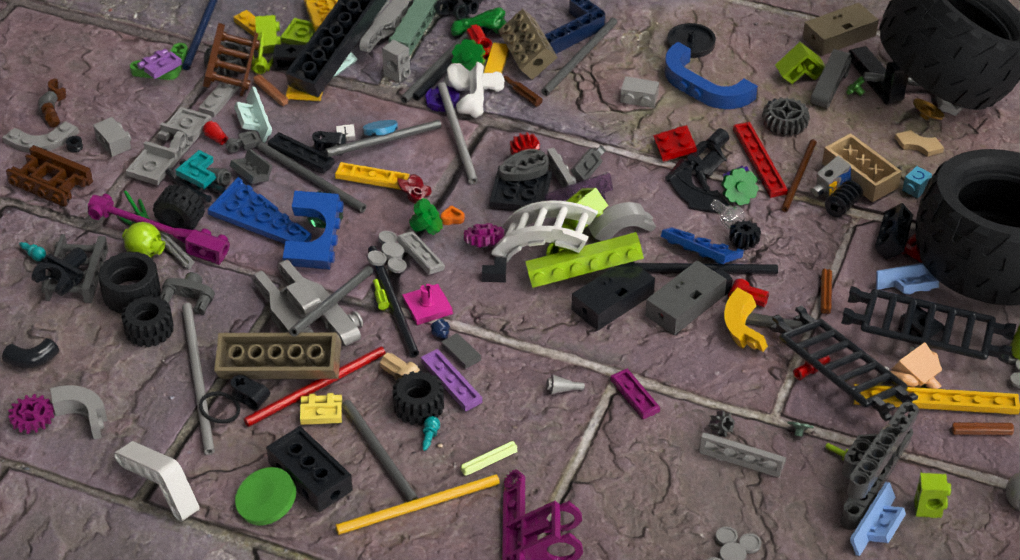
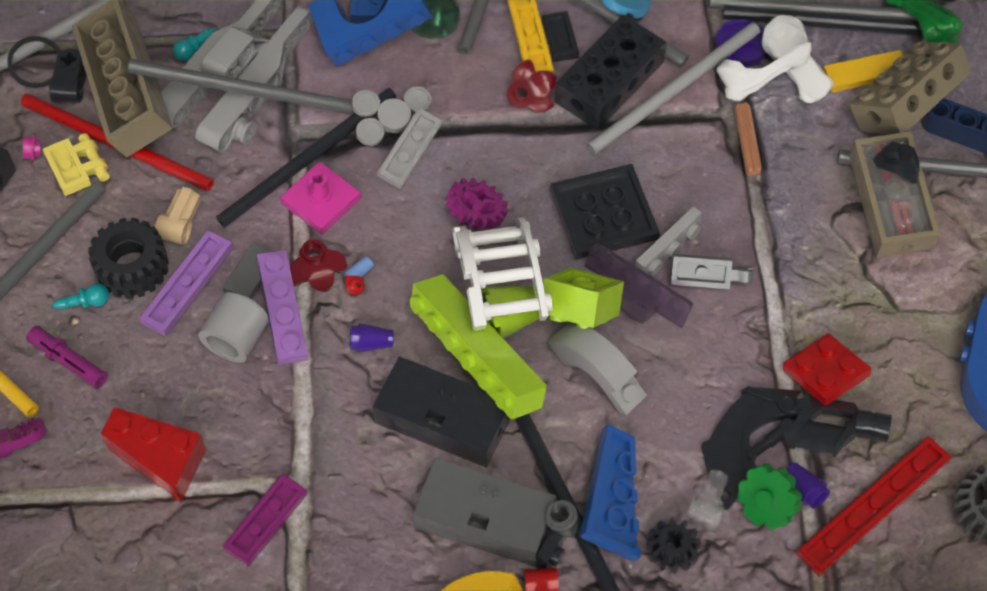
camera: 65 degrees right, 15 degrees up
lime axle [373,279,390,310] -> none
green plant [409,198,443,235] -> none
dark blue plate [430,319,450,340] -> none
orange tile [440,205,465,225] -> none
green plant [452,39,485,71] -> none
yellowish green axle [461,441,517,476] -> none
red piece [466,24,492,59] -> none
black piece [482,257,507,282] -> none
dark grey piece [499,149,549,181] -> none
reddish brown axle [504,76,543,107] -> none
red gear [510,132,540,155] -> none
light grey cone [546,374,584,394] -> none
light grey brick [620,76,659,108] -> none
reddish brown piece [781,139,817,212] -> none
none -> dark pink plate [23,134,41,162]
none -> magenta pin [26,325,108,389]
none -> red wedge [101,407,206,504]
none -> teal bar [173,28,217,61]
none -> light grey piece [198,292,269,363]
none -> medium lavender plate [257,250,308,365]
none -> dark red plate [290,239,347,292]
none -> arm [345,256,374,296]
none -> dark purple cone [350,323,394,353]
none -> black tile [541,11,579,63]
none -> dark grey cone [545,500,577,538]
none -> black brick [555,15,667,131]
none -> nougat axle [735,103,762,177]
none -> brick [849,131,940,258]
none -> black plate [873,141,920,184]

